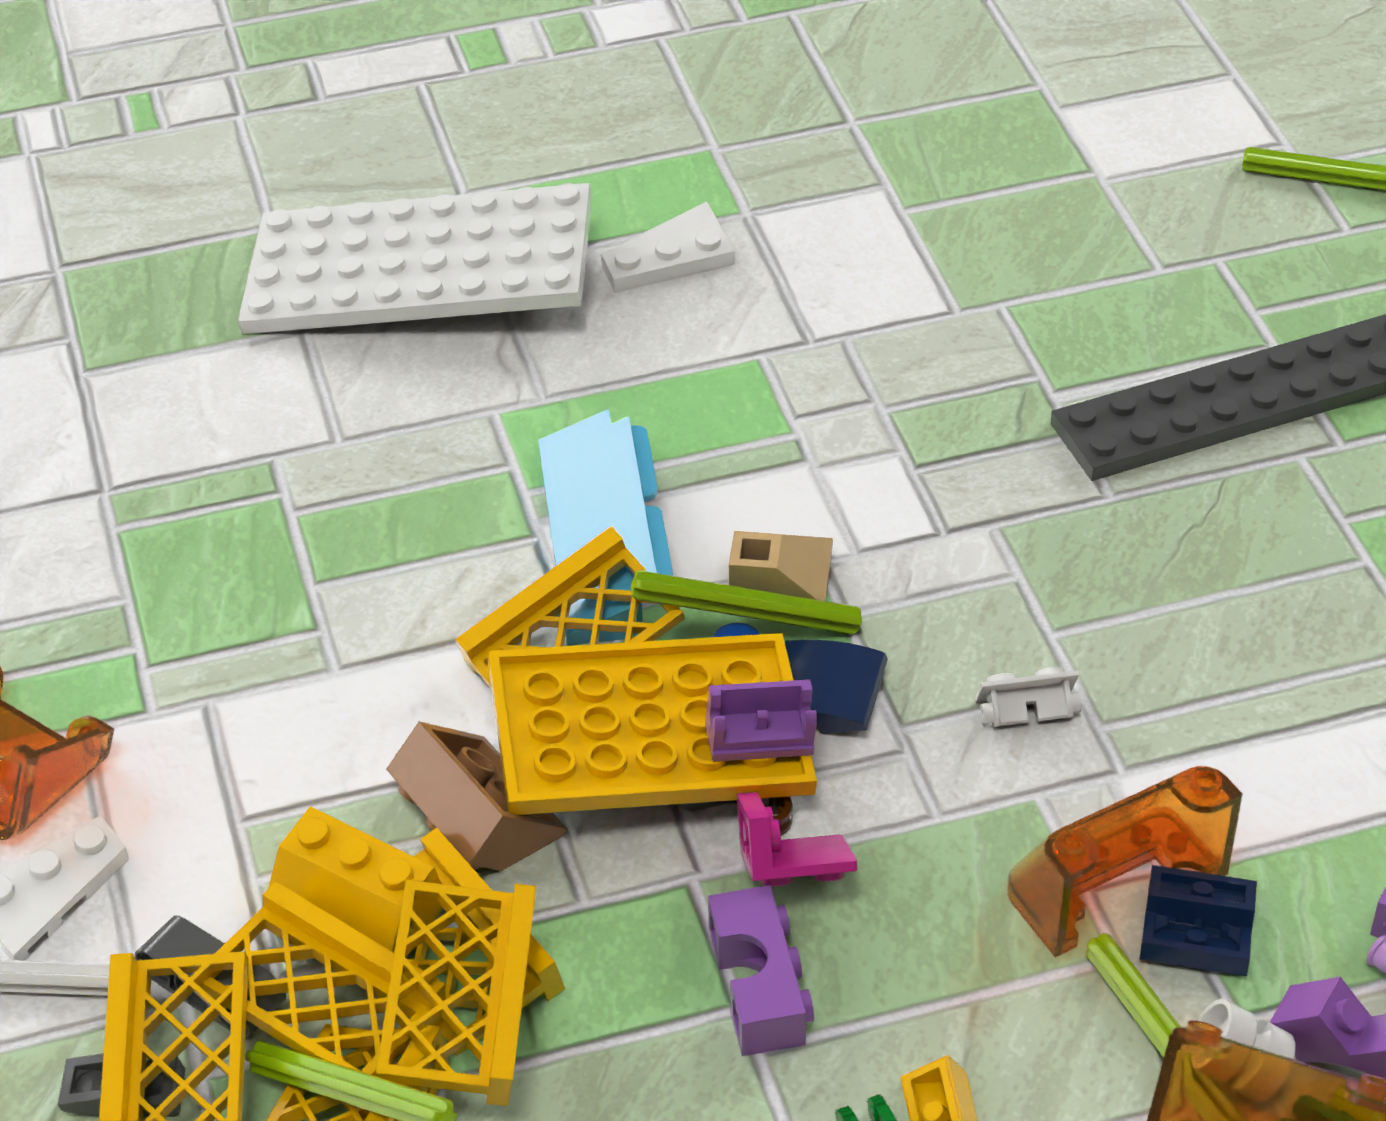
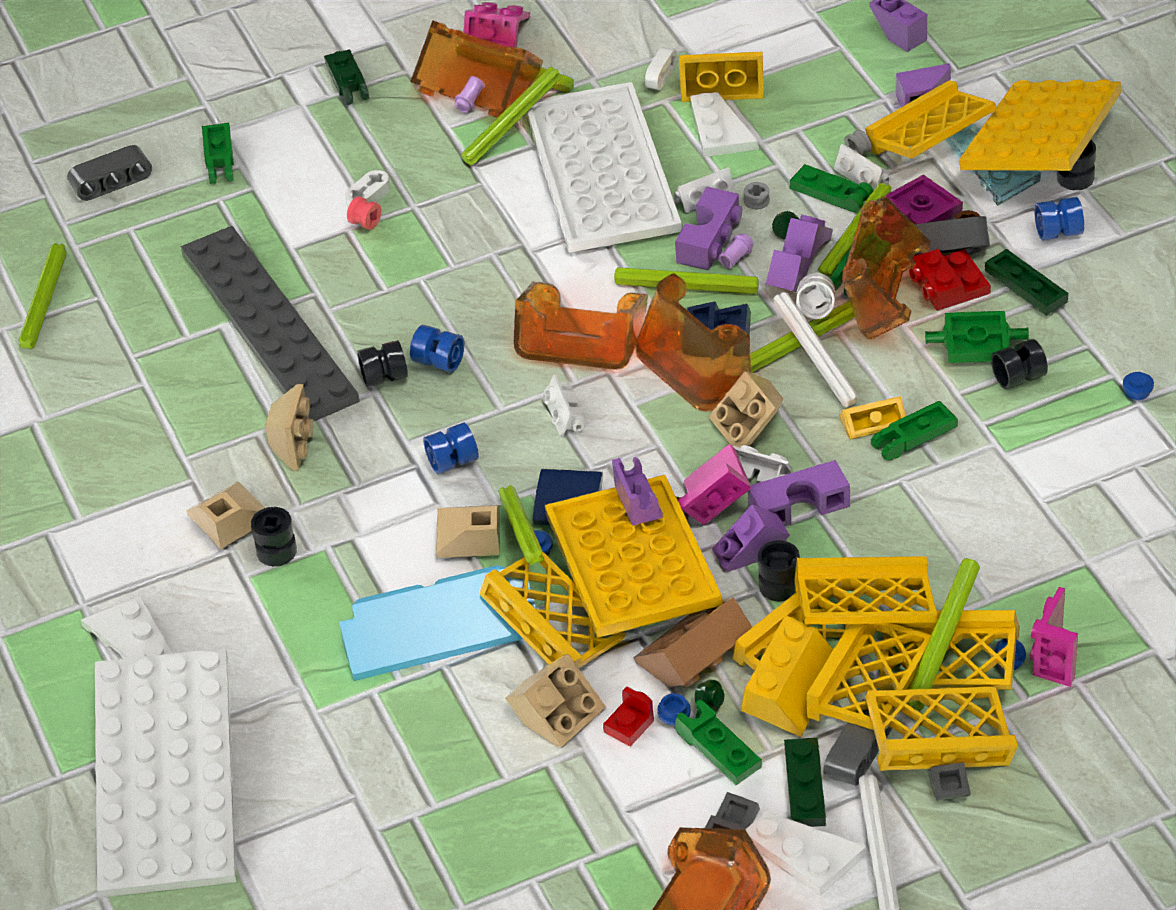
camera: 95 degrees left, 0 degrees up
none -> tan slope [186,481,265,549]
none -> black wheel [251,507,297,567]
none -> tan slope [265,384,314,471]
none -> black wheel [357,340,408,387]
none -> blue wheel [410,325,465,372]
none -> blue wheel [423,422,479,474]
none -> tan slope [505,654,606,747]
none -> clear orange windscreen [513,281,648,370]
none -> red bracket [603,686,654,747]
none -> lime axle [614,267,759,294]
none -> blue plate [657,693,691,725]
none -> green plate [675,700,762,785]
none -> dark green plate [695,679,725,712]
none -> dark grey slope [697,792,760,858]
none -> tan slope [709,371,783,448]
none -> medium lavender slope [712,504,790,572]
none -> white hinge [733,445,793,483]
none -> black wheel [758,540,800,602]
none -> white axle [774,292,858,408]
none -> dark green plate [784,738,826,827]

